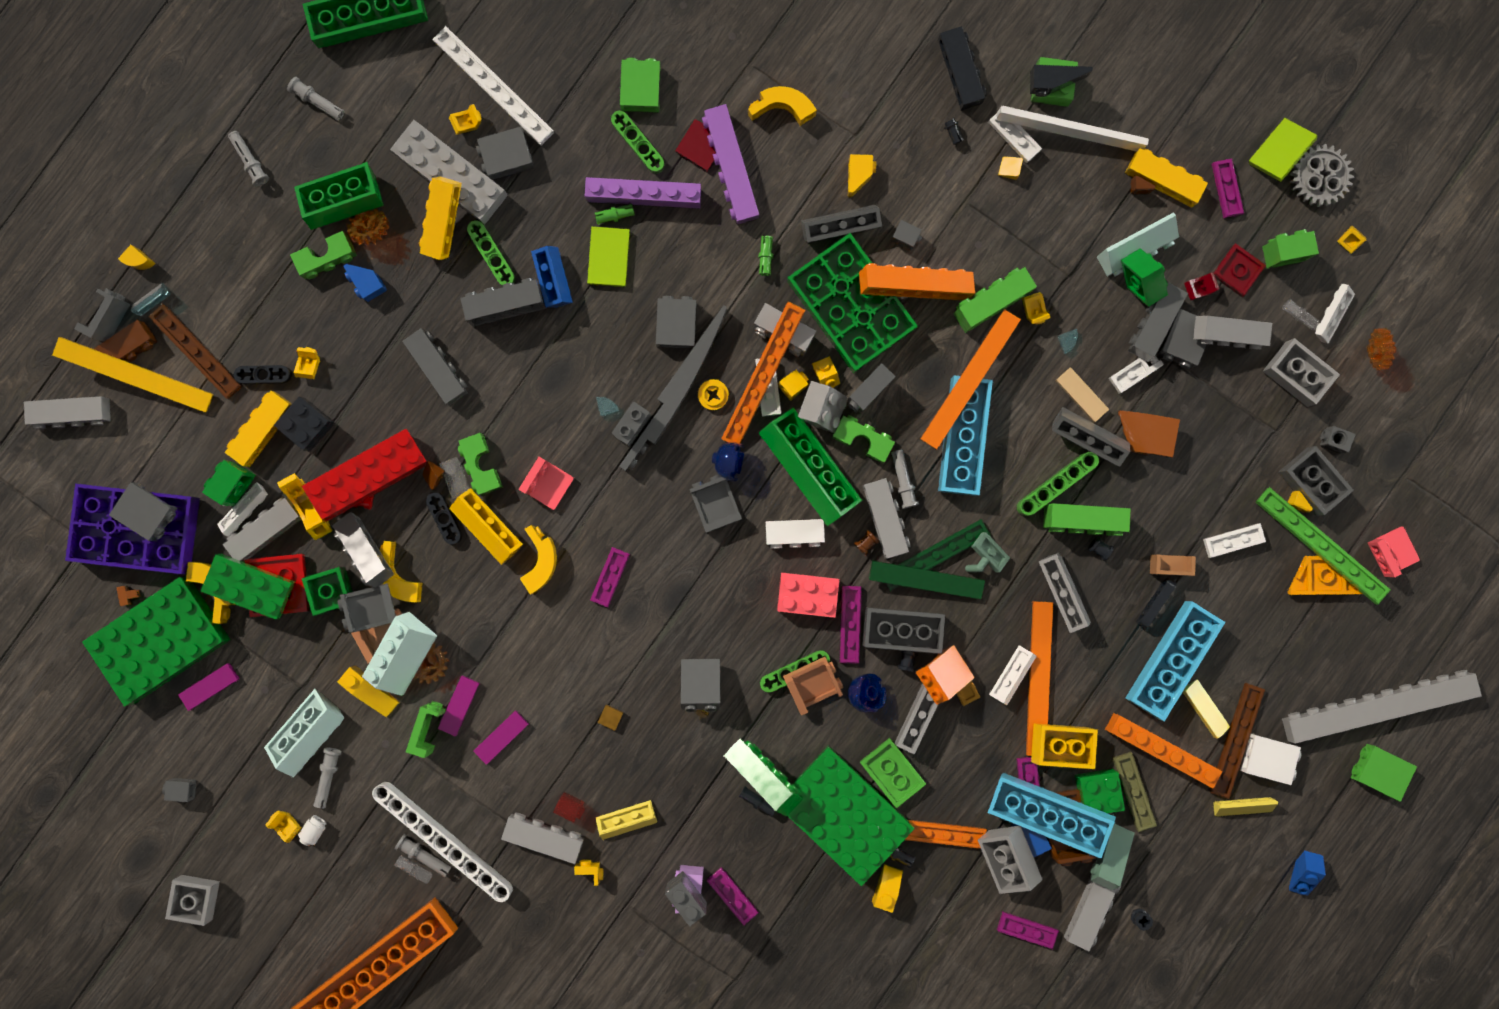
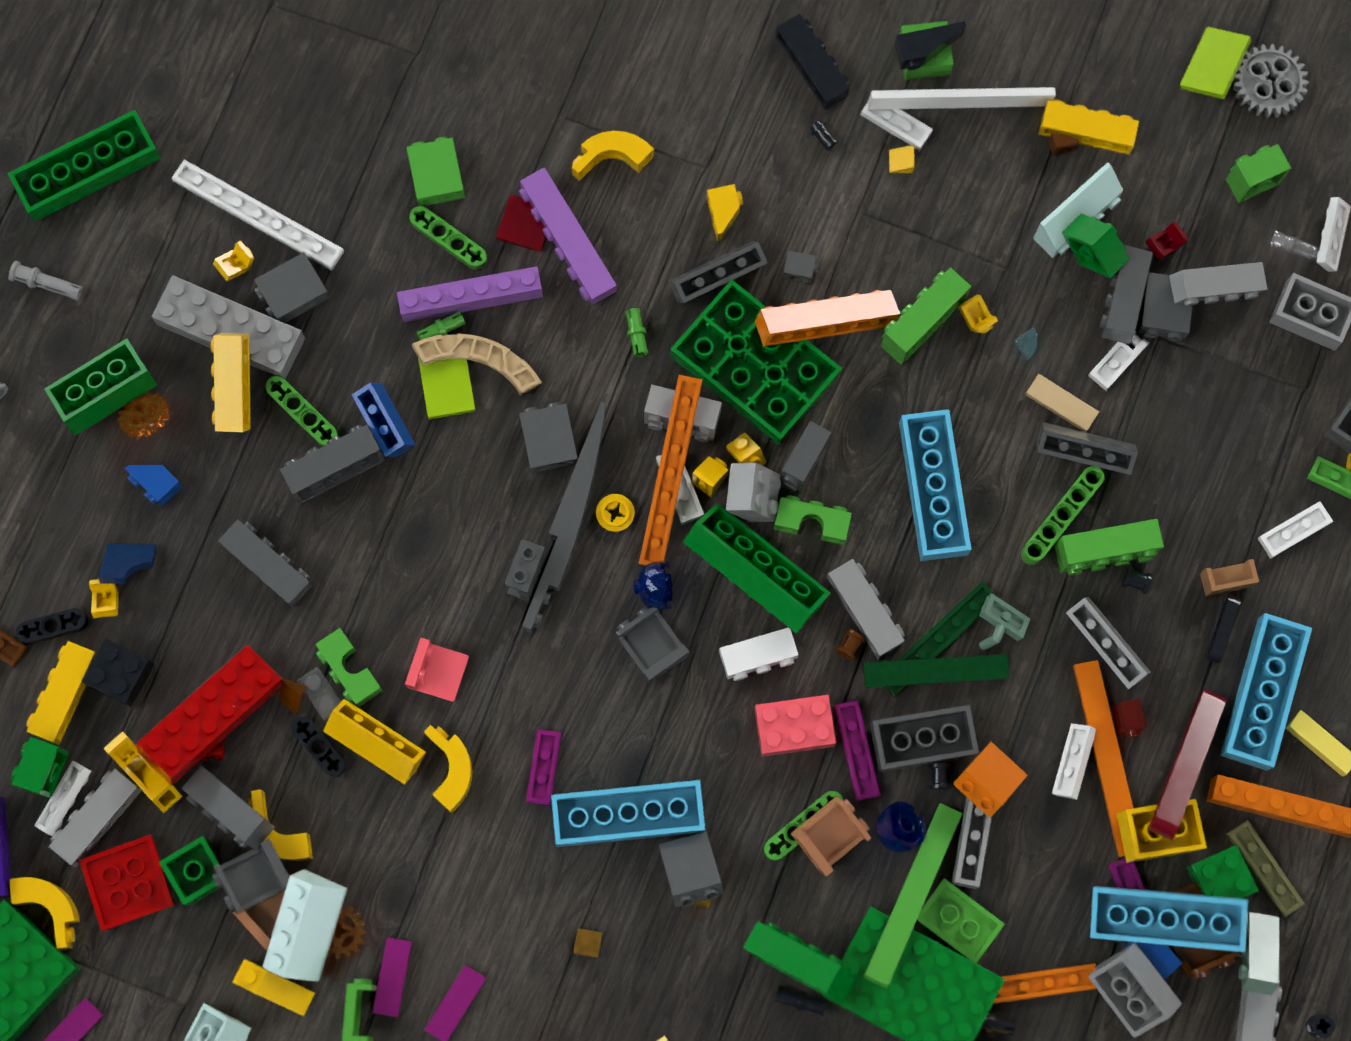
camera: 10 degrees left, 10 degrees down
green brick [201,554,295,620] -> none
bright green arch [290,231,357,279] -> none
clear light blue tile [596,397,620,416] -> none
light grey pin [891,450,919,509] -> none
orange tile [920,309,1021,450] -> none
pearl gold tile [956,680,980,706] -> none
dark orange slope [1118,410,1180,458] -> none
magenta tile [1212,158,1244,219] -> none
dark red tile [1213,243,1266,297] -> none
yellow slope [1337,226,1366,254] -> none
none -> dark blue tile [99,544,157,584]
none -> tan tile [412,334,542,395]
none -> medium azure brick [551,780,705,847]
none -> bright green tile [864,803,962,988]
none -> clear red brick [1112,699,1147,738]
none -> beam [1148,689,1227,841]

